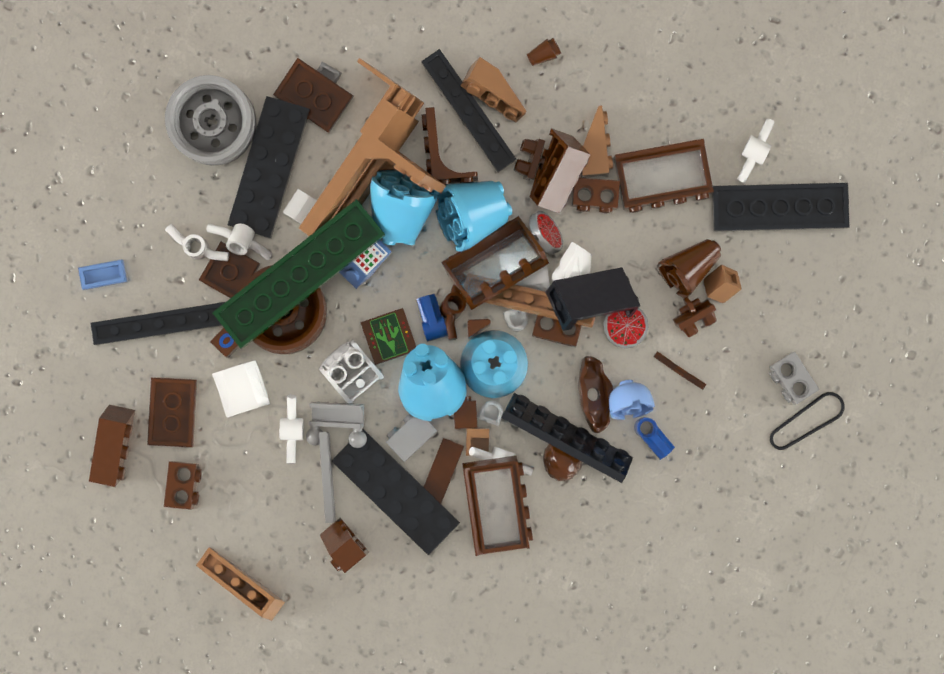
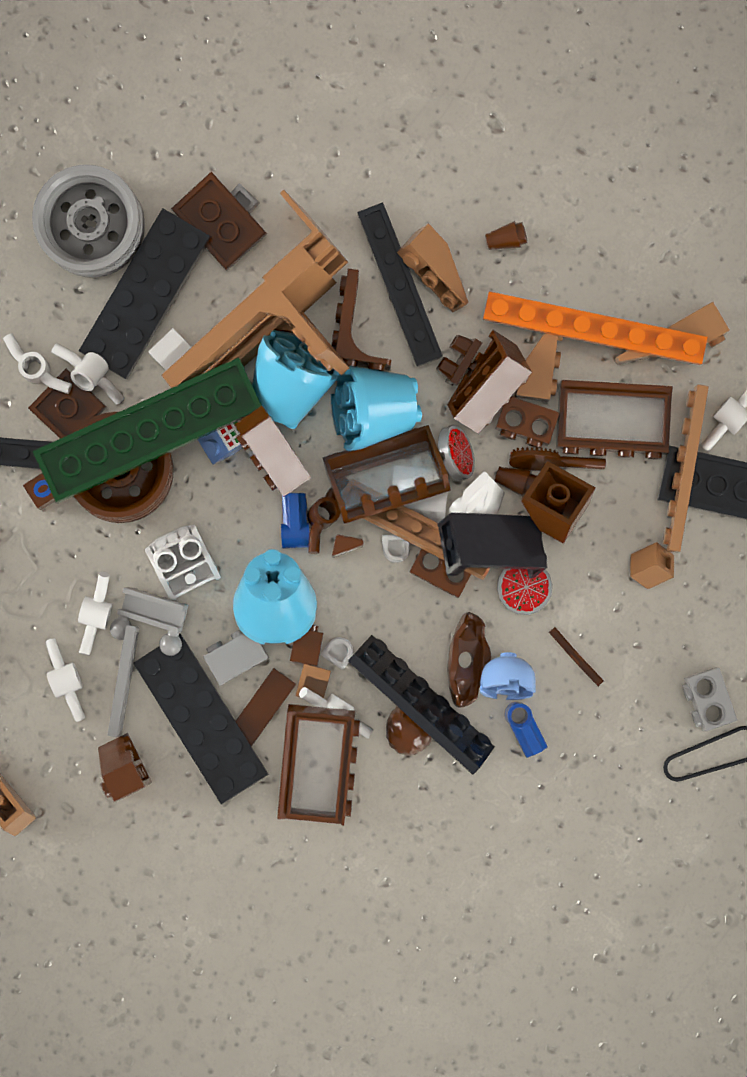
camera: 10 degrees right, 0 degrees up
white slope [212,360,270,418] -> none
tile [360,308,416,365] -> none
medium azure cone [460,330,528,398] -> none
reddish brown cone [658,239,721,298] -> none
reddish brown hips [673,297,717,337] -> none
none -> white piece [45,638,85,722]
none -> wedge [234,406,311,497]
none -> orange plate [483,291,708,365]
none -> reddish brown cone [495,466,537,497]
none -> reddish brown piece [509,447,606,471]
none -> reddish brown slope [521,461,596,544]
none -> medium nougat slope [614,302,729,365]
none -> medium nougat plate [663,384,709,553]

